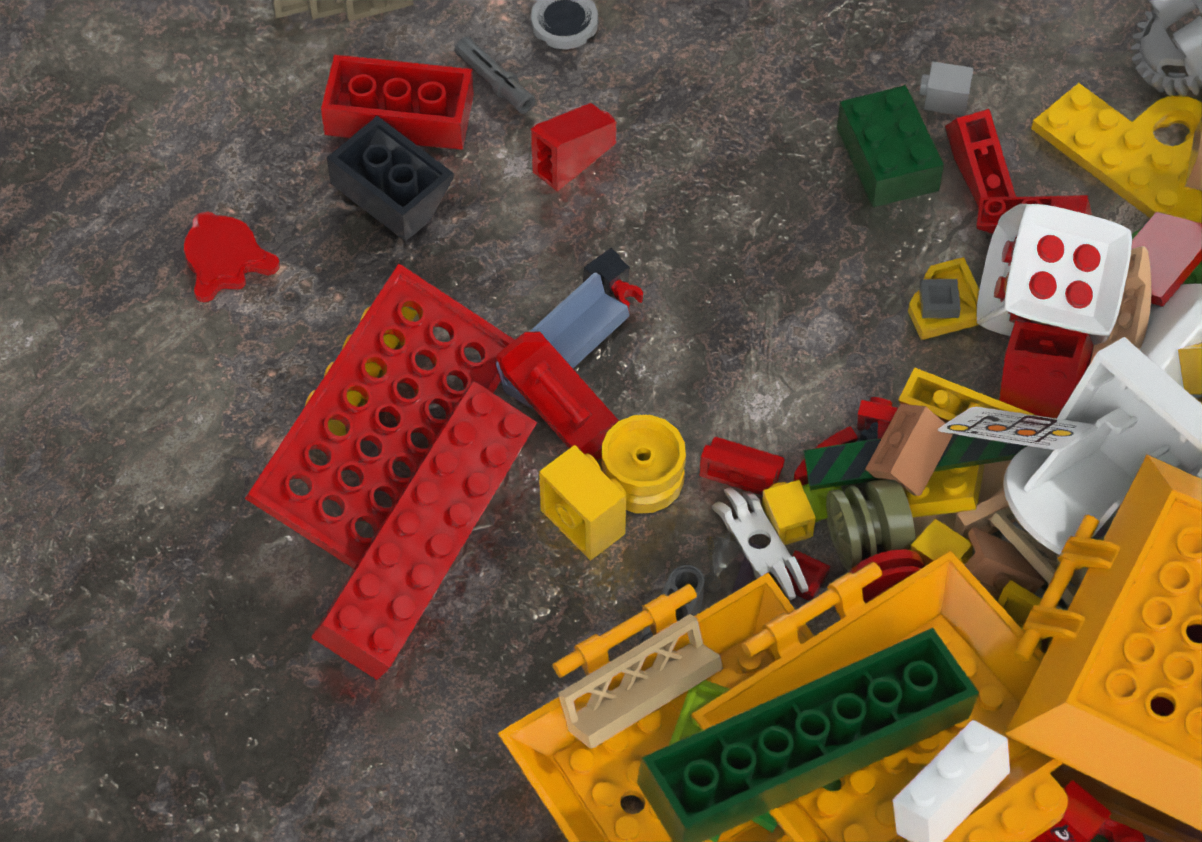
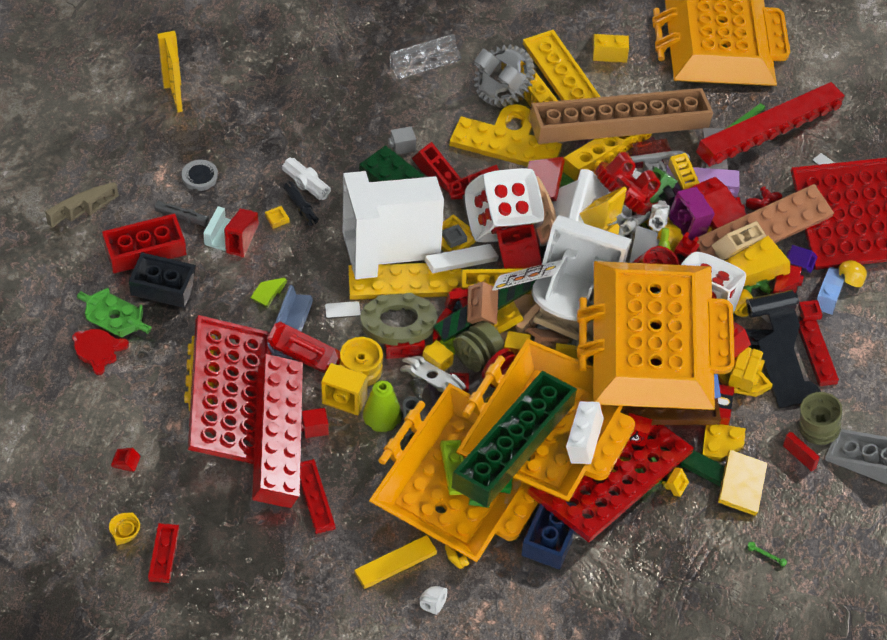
camera: 30 degrees left, 5 degrees down
tan fence [558,614,723,749] -> none
black piece [583,248,643,310] -> none
none -> bright green plate [77,288,151,337]
none -> yellow hat [109,513,140,546]
none -> red slope [111,447,141,472]
none -> red plate [148,523,179,583]
none -> light aqua panel [203,206,231,251]
none -> lime slope [251,278,288,308]
none -> yellow tile [265,206,290,229]
none -> white piece [282,157,331,200]
none -> black pin [283,181,319,226]
none -> red tile [300,459,335,534]
none -> red brick [301,408,329,438]
none -> white sticker [325,301,361,318]
none -> white piece [342,171,444,279]
none -> yellow plate [348,263,463,300]
none -> olive plate [360,293,437,345]
none -> lime cone [363,380,402,432]
none -> white tile [424,244,499,273]

